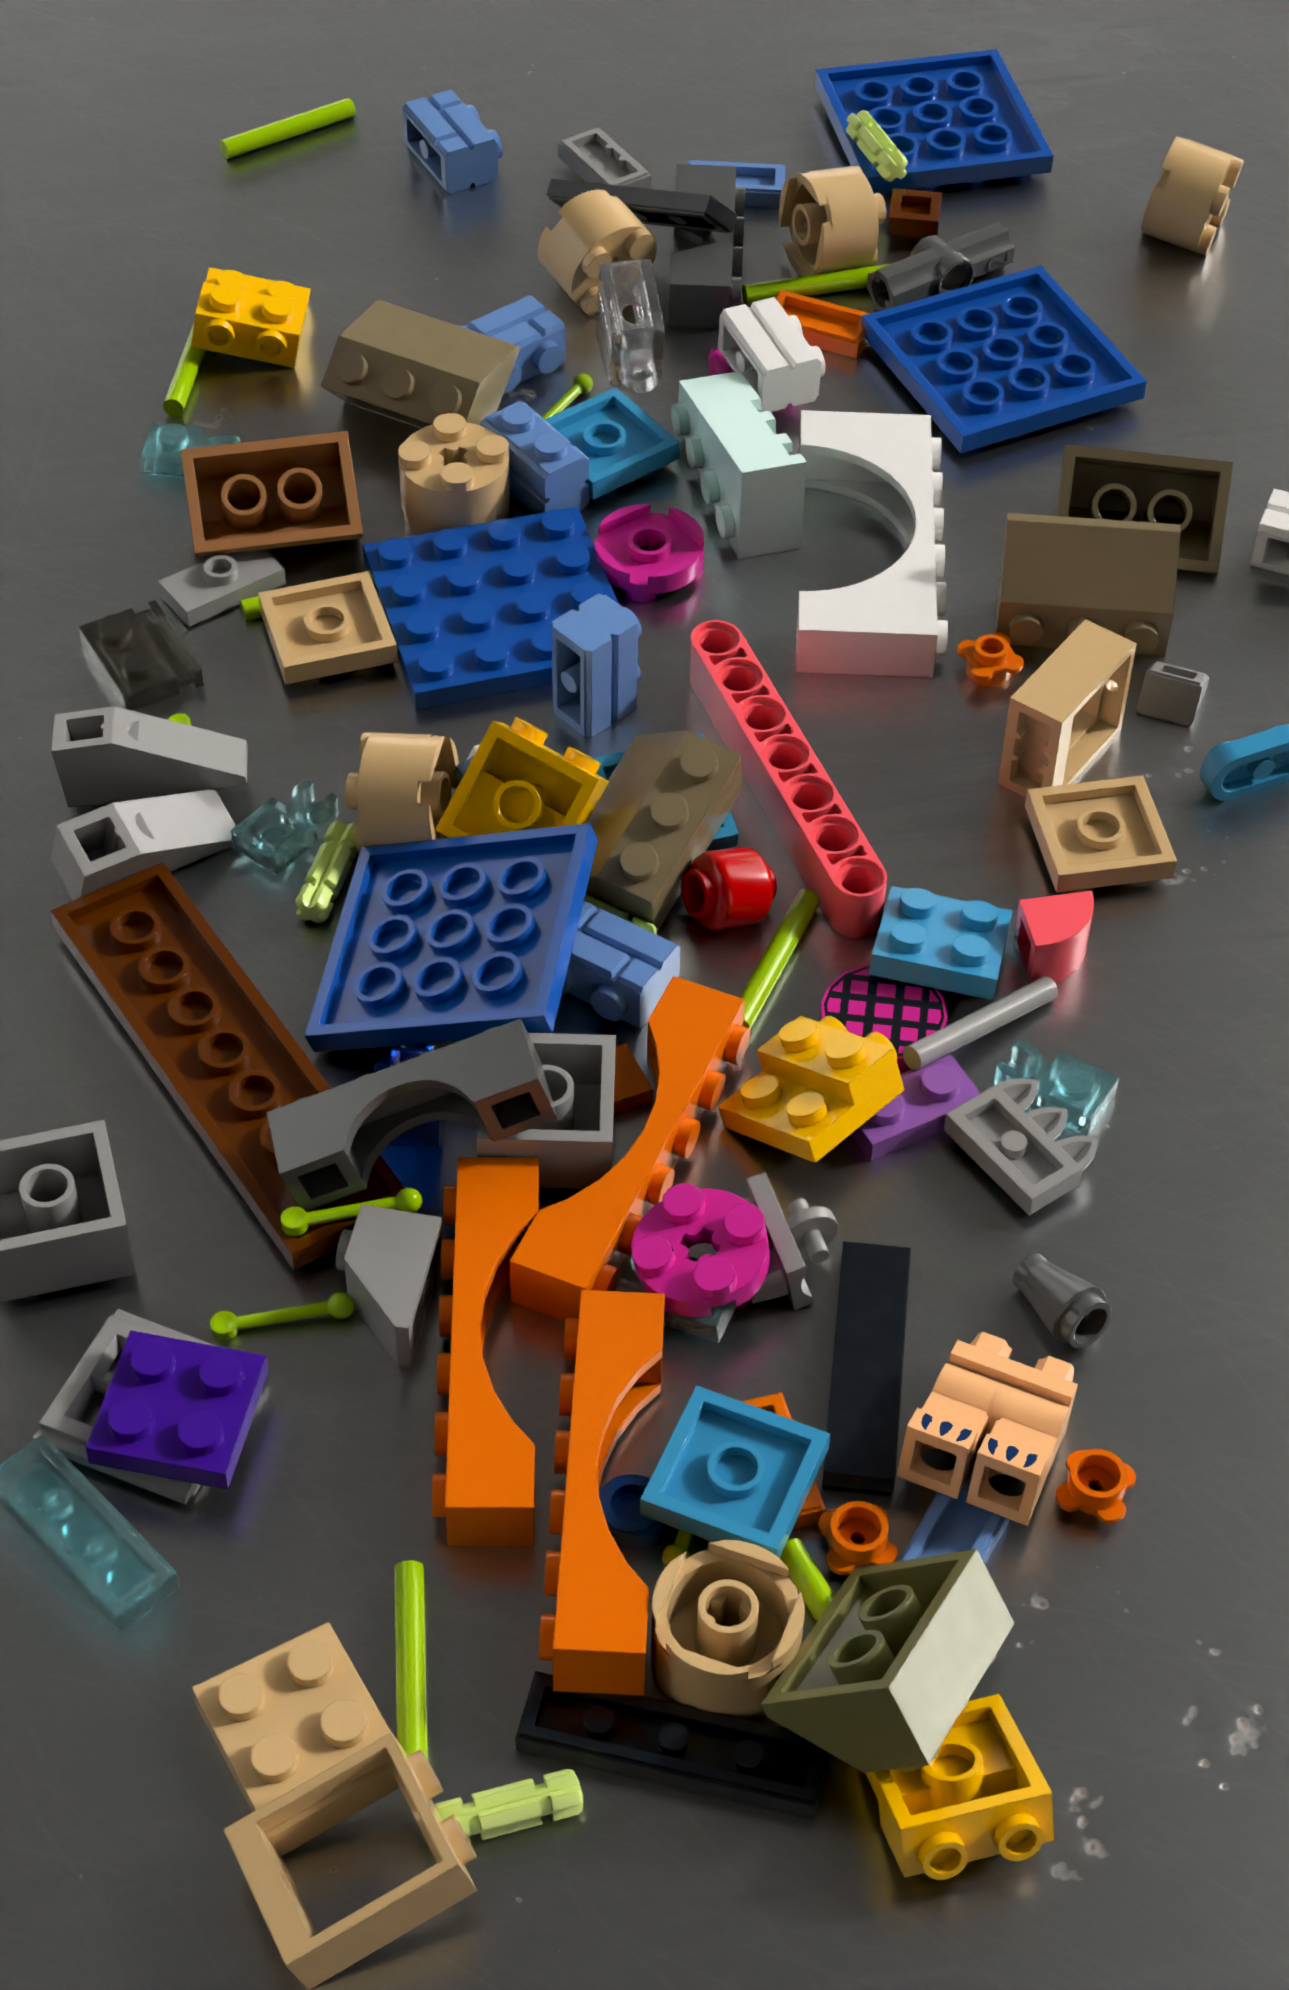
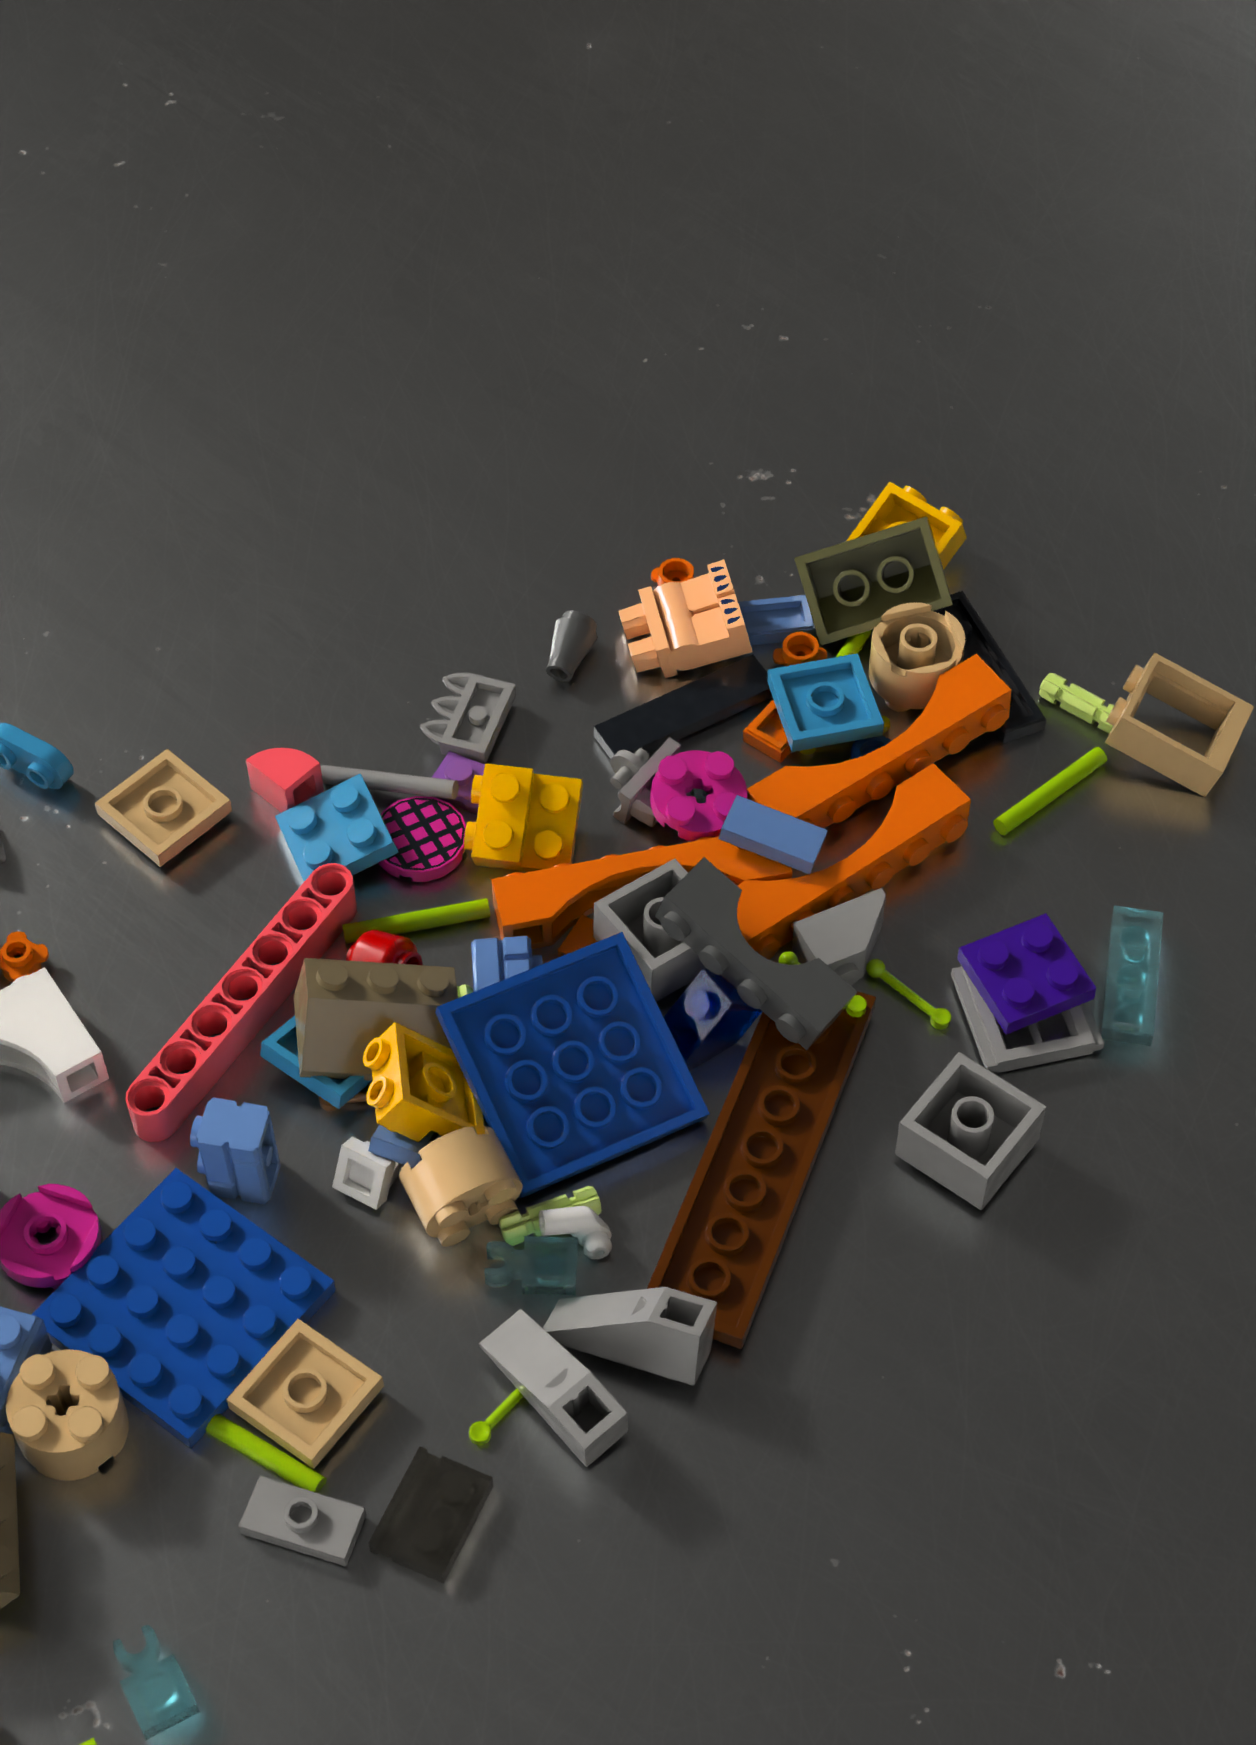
camera: 125 degrees left, 5 degrees up
medium nougat slope [181,431,363,557] -> none
tan plate [191,1622,391,1812] -> none
clear light blue plate [994,1040,1119,1136] -> none
tan window [998,619,1137,797] -> none
none -> white arm [539,1206,612,1259]
none -> medium blue tile [718,795,828,875]

